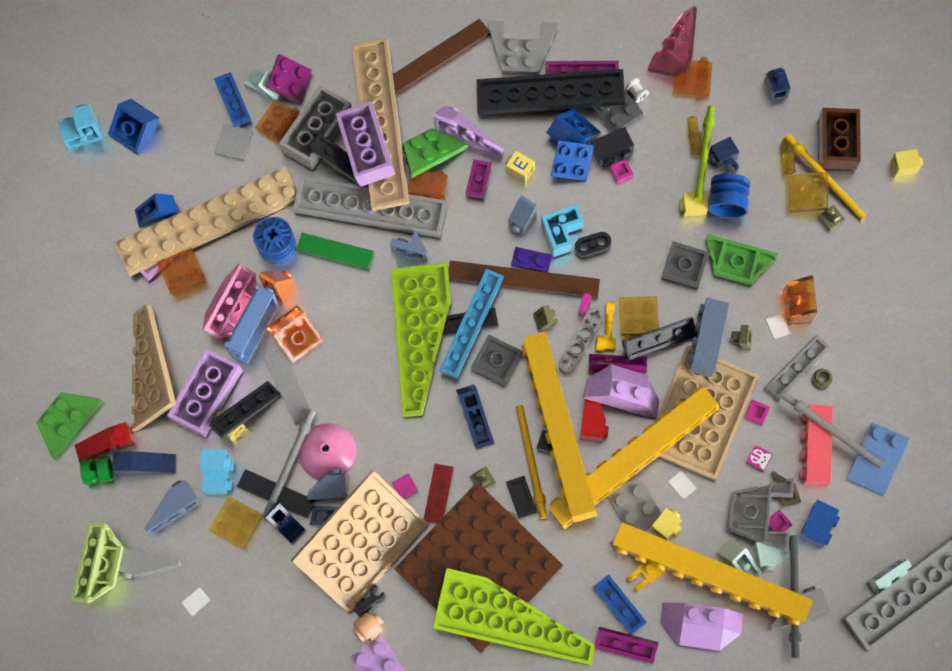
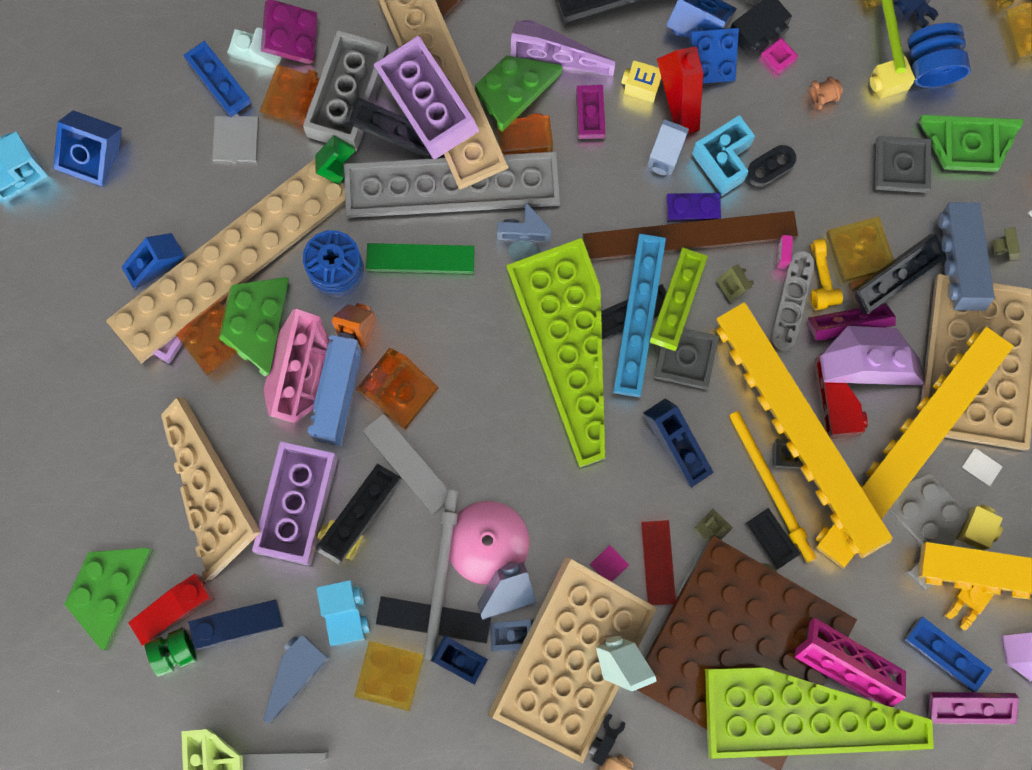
camera: 20 degrees left, 5 degrees up
none -> bright green wing [219,277,289,376]
none -> green panel [315,135,355,184]
none -> light aqua slope [596,636,657,691]
none -> lime plate [650,248,708,351]
none -> red slope [657,47,703,134]
none -> dark pink fence [795,617,906,707]
none -> nougat brick [809,76,843,110]

